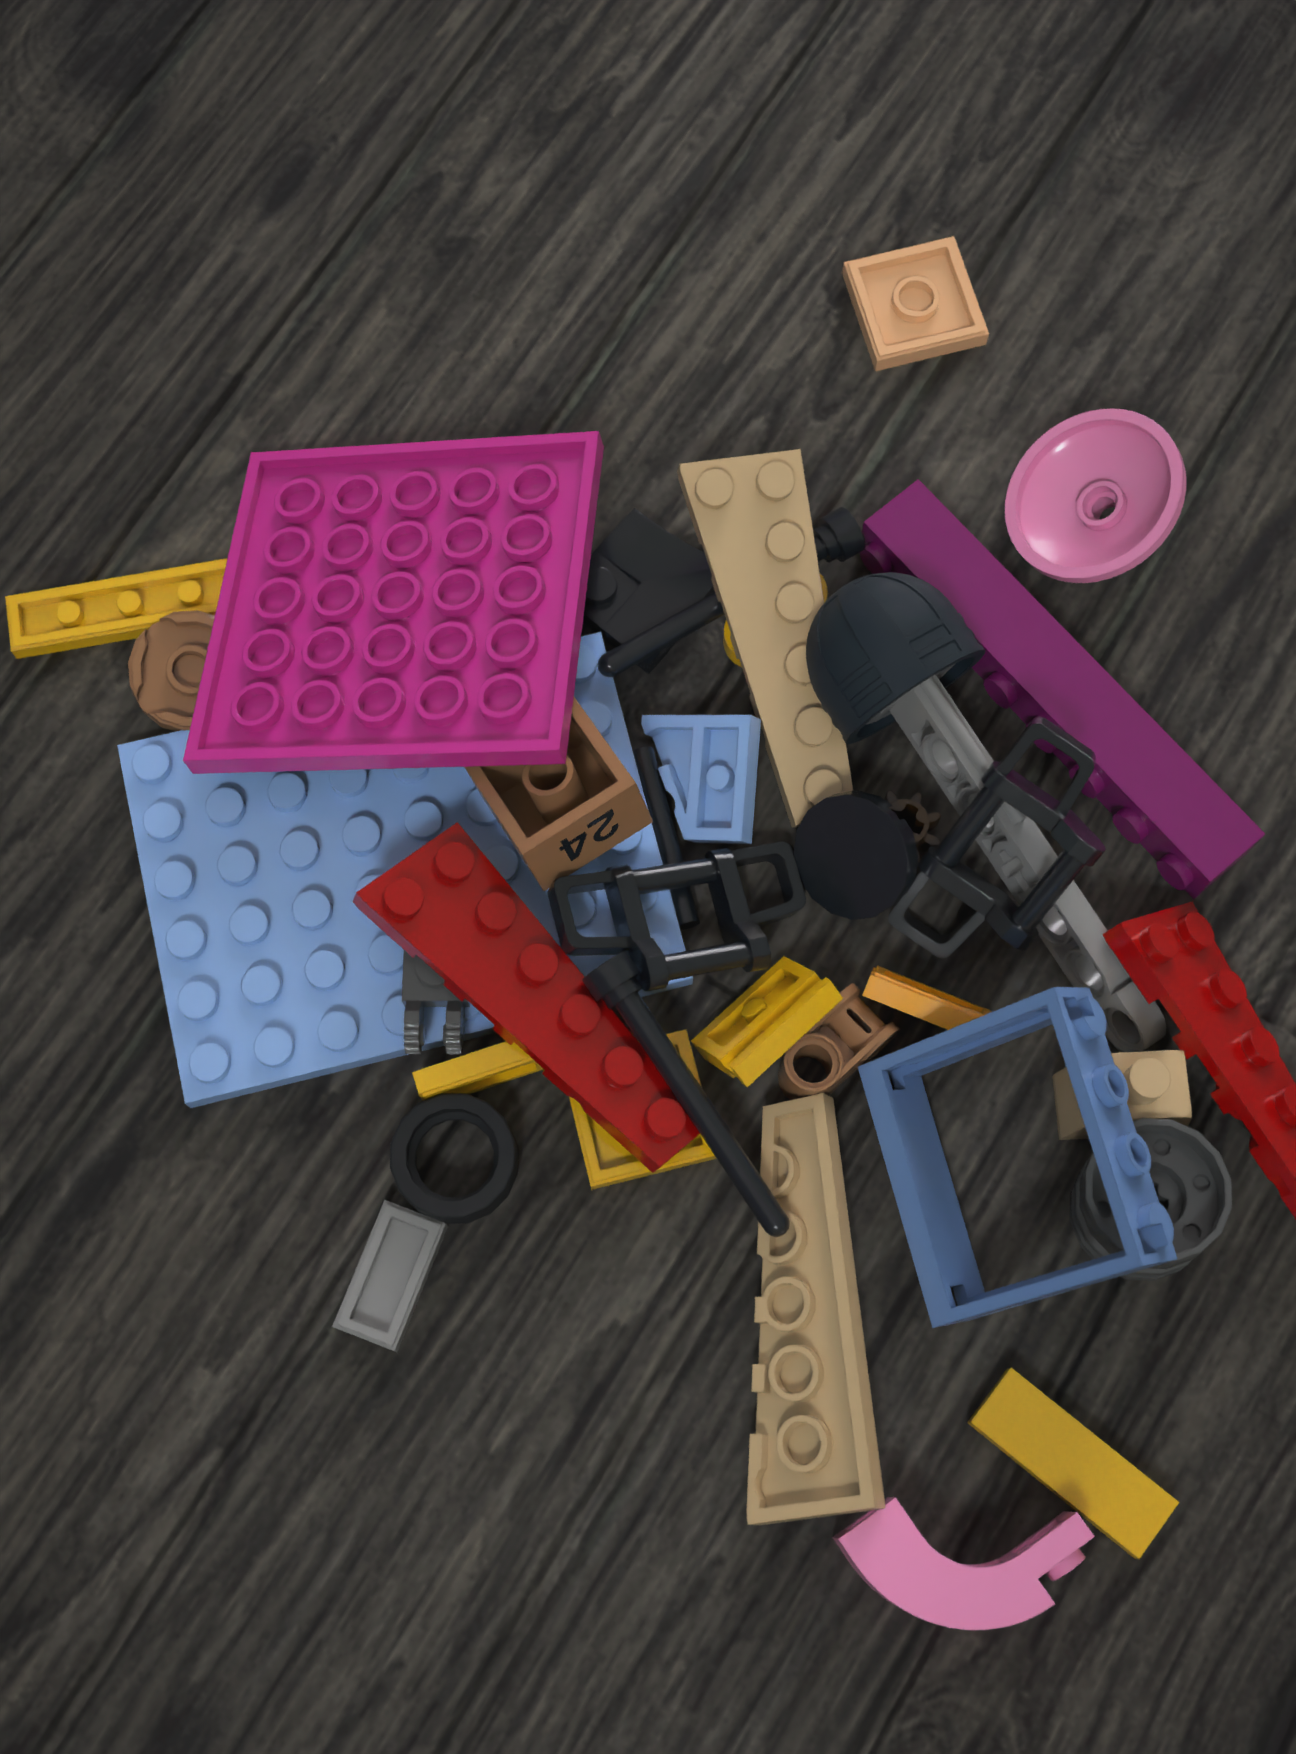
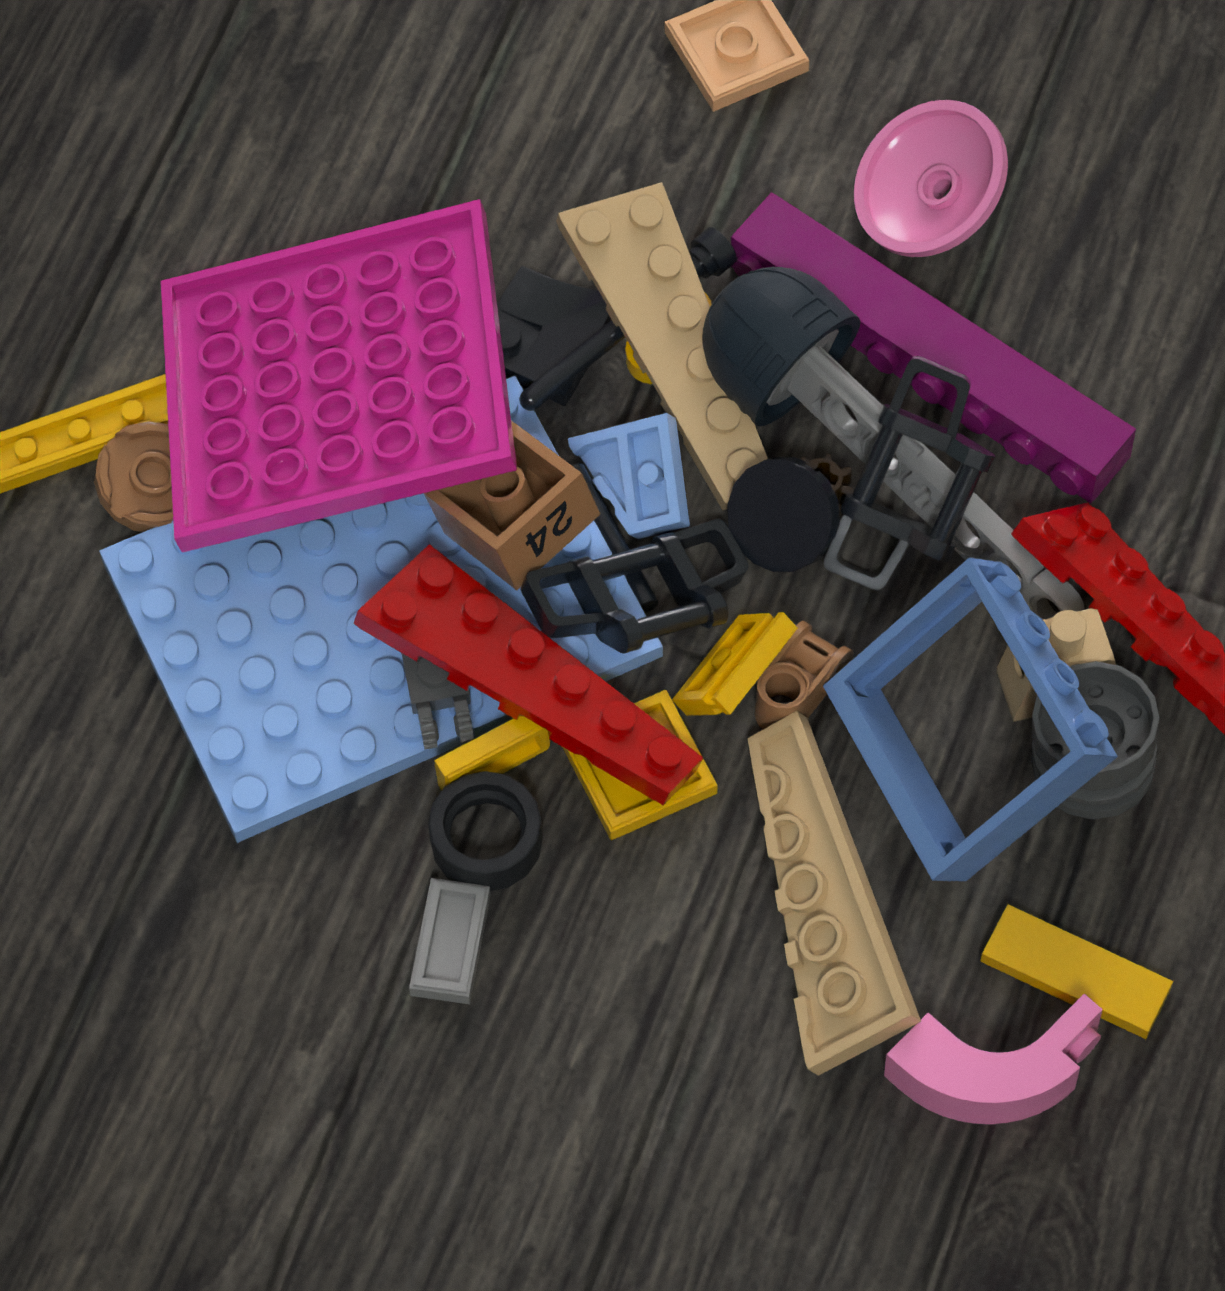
camera: 10 degrees left, 10 degrees down
black piece [582,951,790,1237] -> none
light orange tile [862,965,992,1030] -> none

